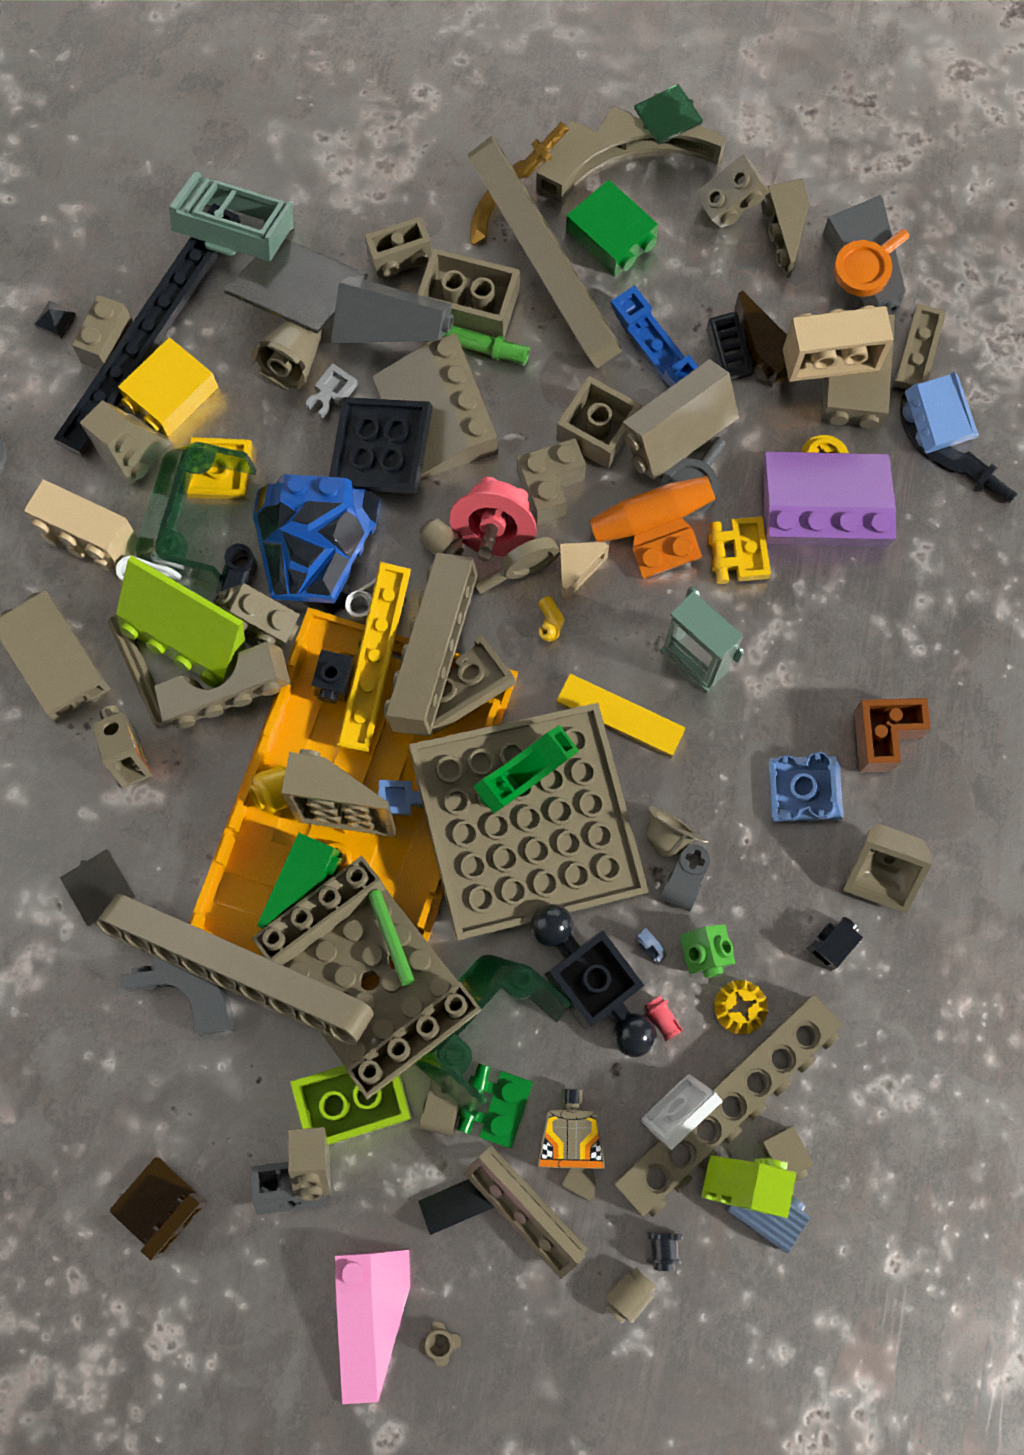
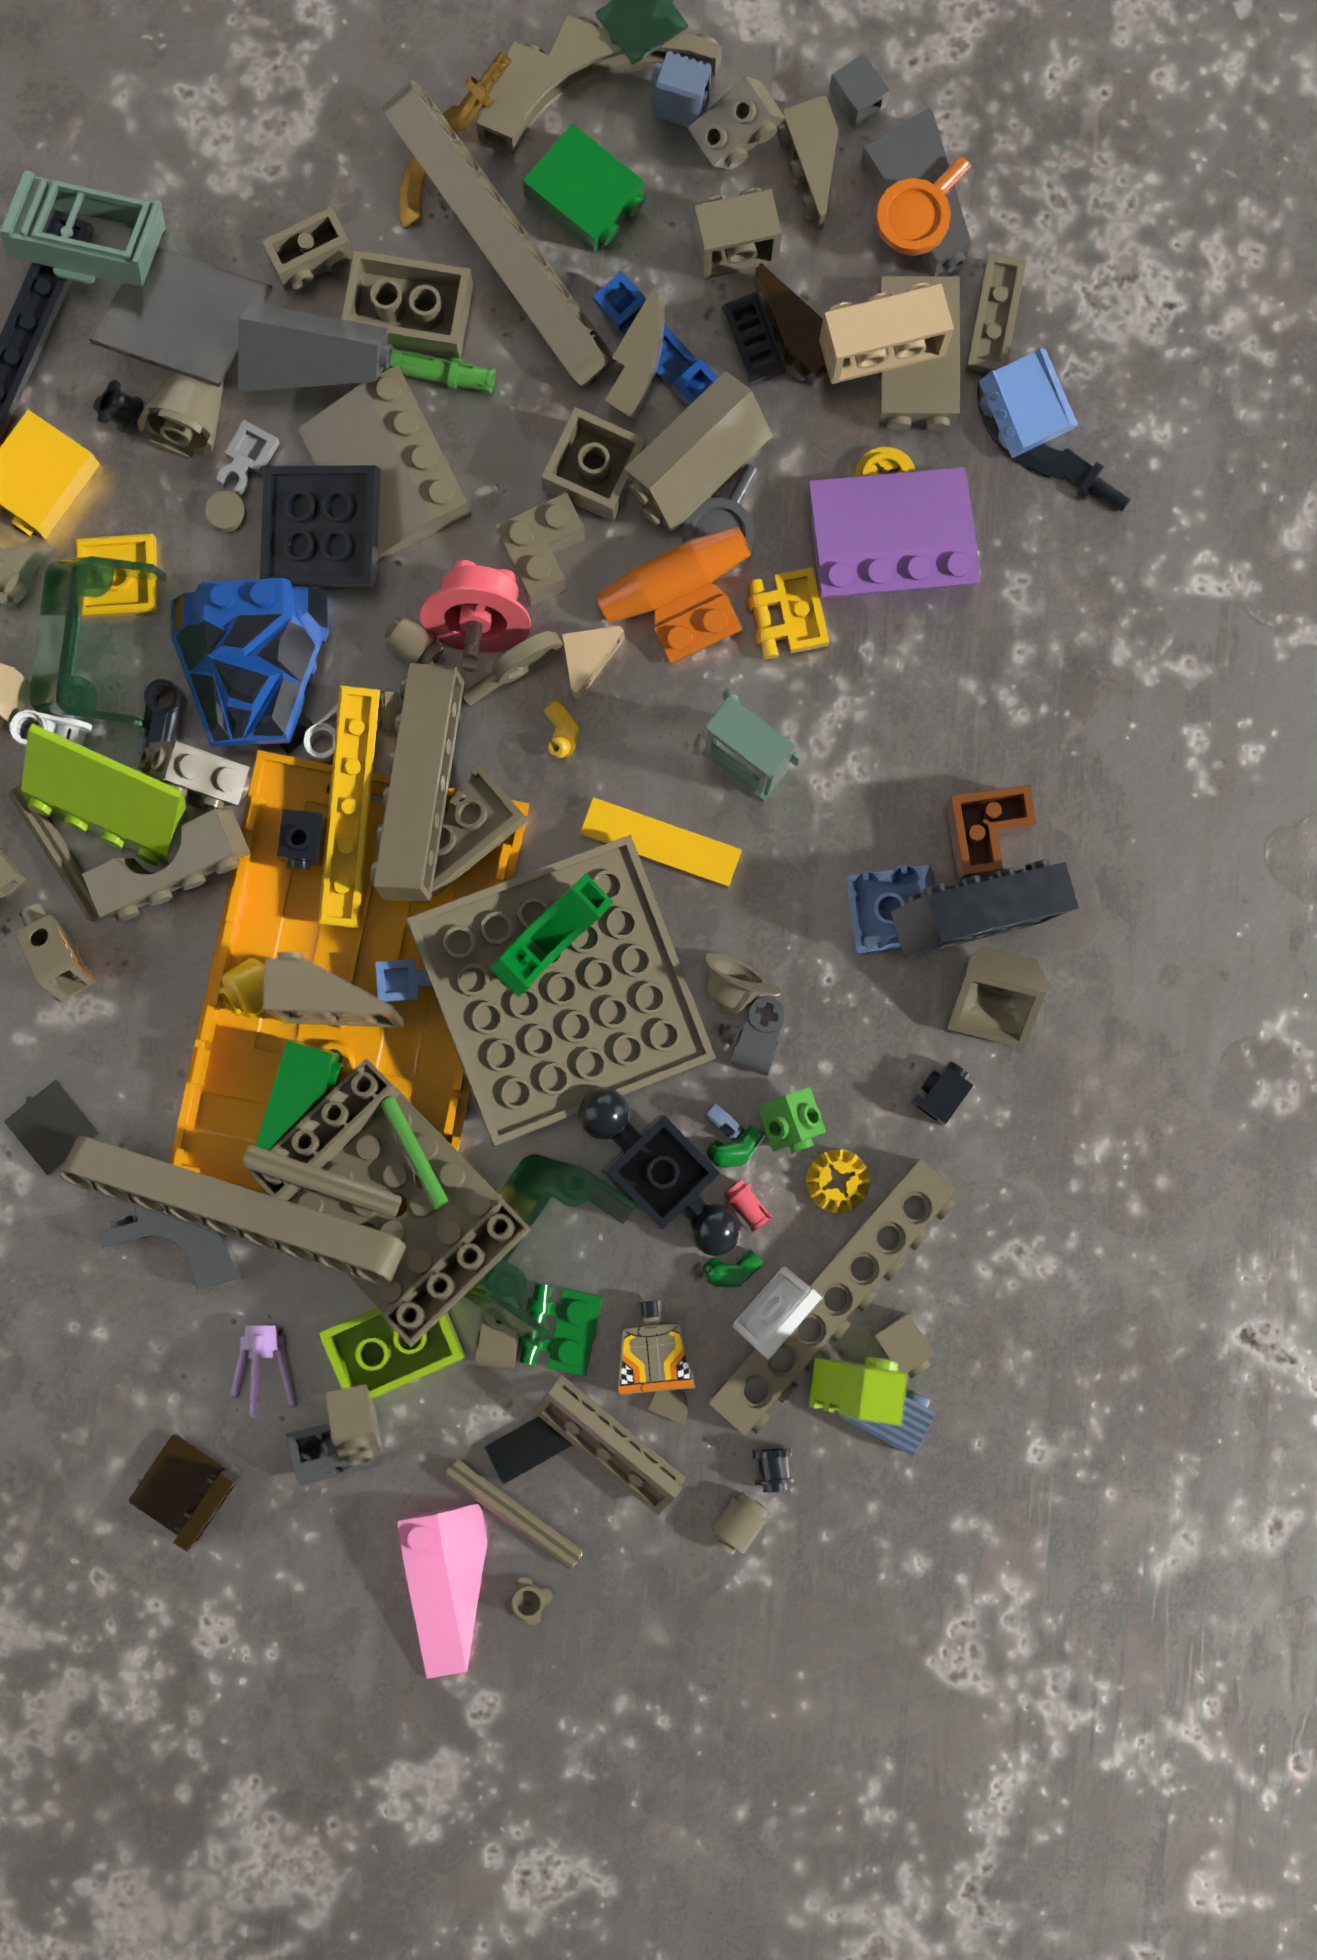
camera: 10 degrees left, 10 degrees up
none -> black brick [93,380,144,433]
none -> dark tan tile [205,490,246,532]
none -> lavender plant [231,1325,297,1419]
none -> dark tan axle [242,1145,401,1217]
none -> dark tan tile [378,688,399,731]
none -> dark tan axle [444,1459,583,1569]
none -> dark tan slope [604,289,665,420]
none -> sand blue brick [650,50,712,128]
none -> dark tan brick [693,188,782,279]
none -> green arm [702,1249,764,1288]
none -> green arm [707,1125,766,1168]
none -> dark grey panel [829,55,890,128]
none -> black brick [891,859,1079,958]

